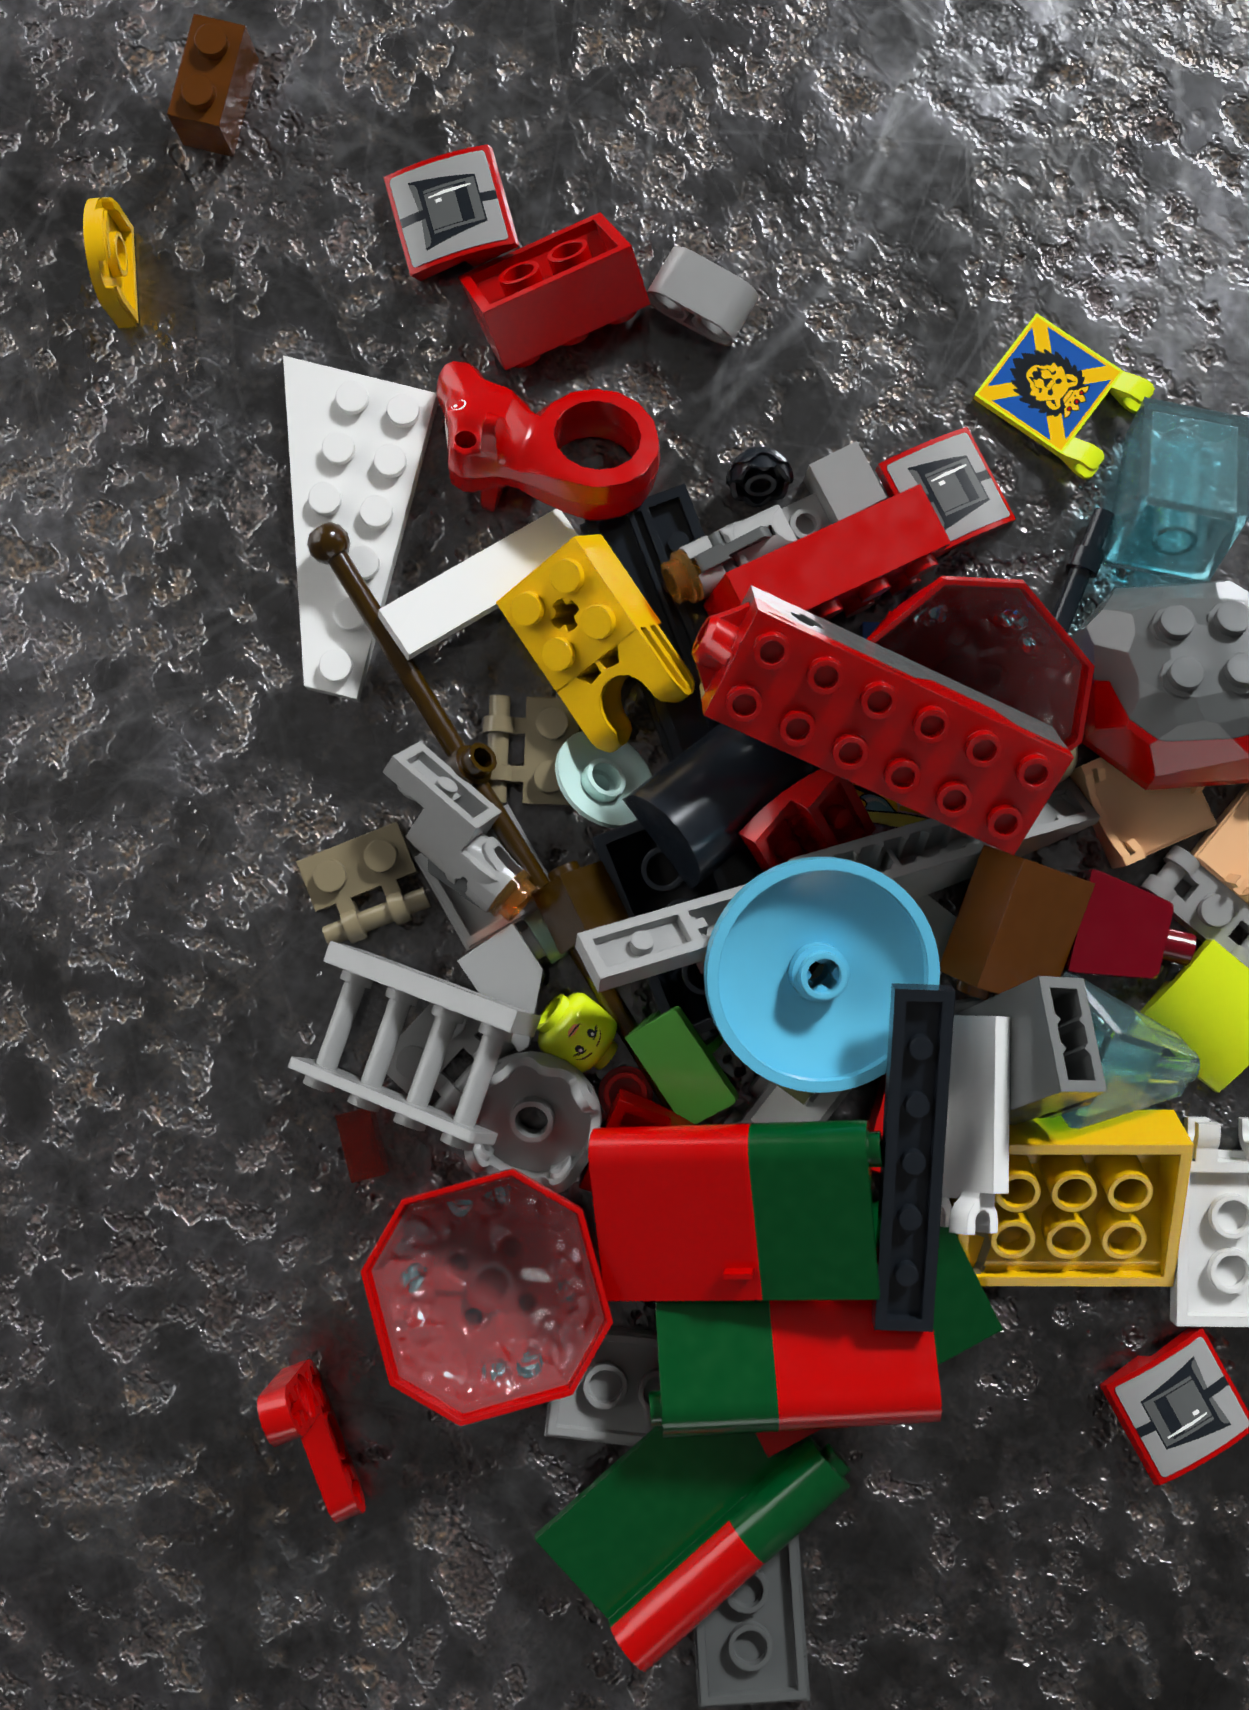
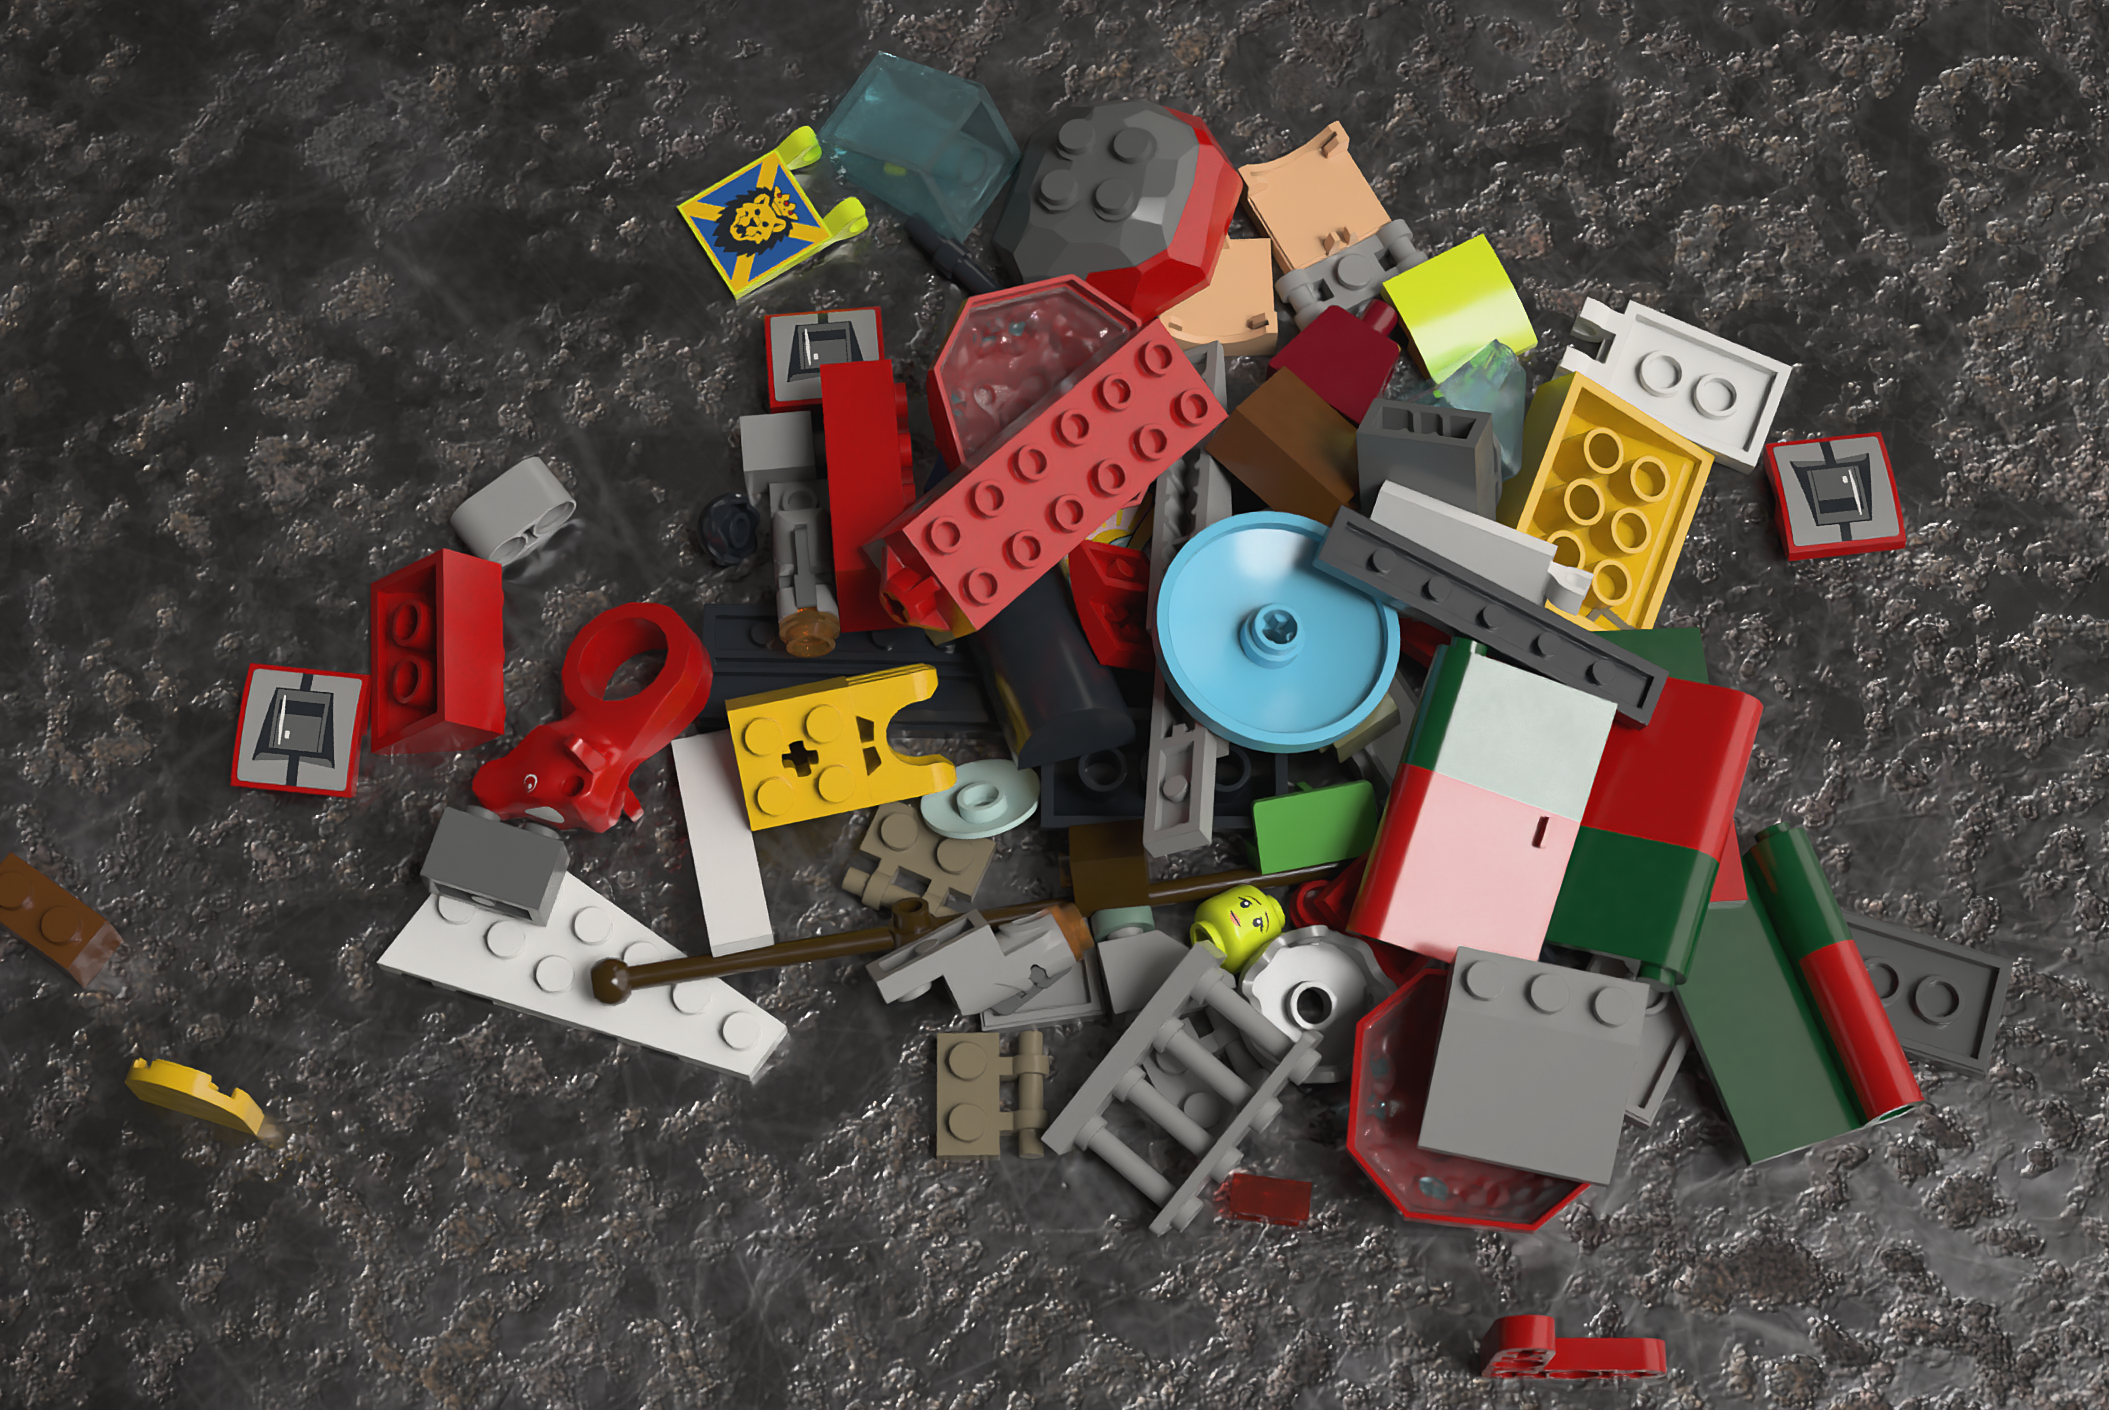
camera: 70 degrees left, 15 degrees down
none -> dark grey brick [420,805,570,927]
none -> light grey slope [1417,945,1650,1188]

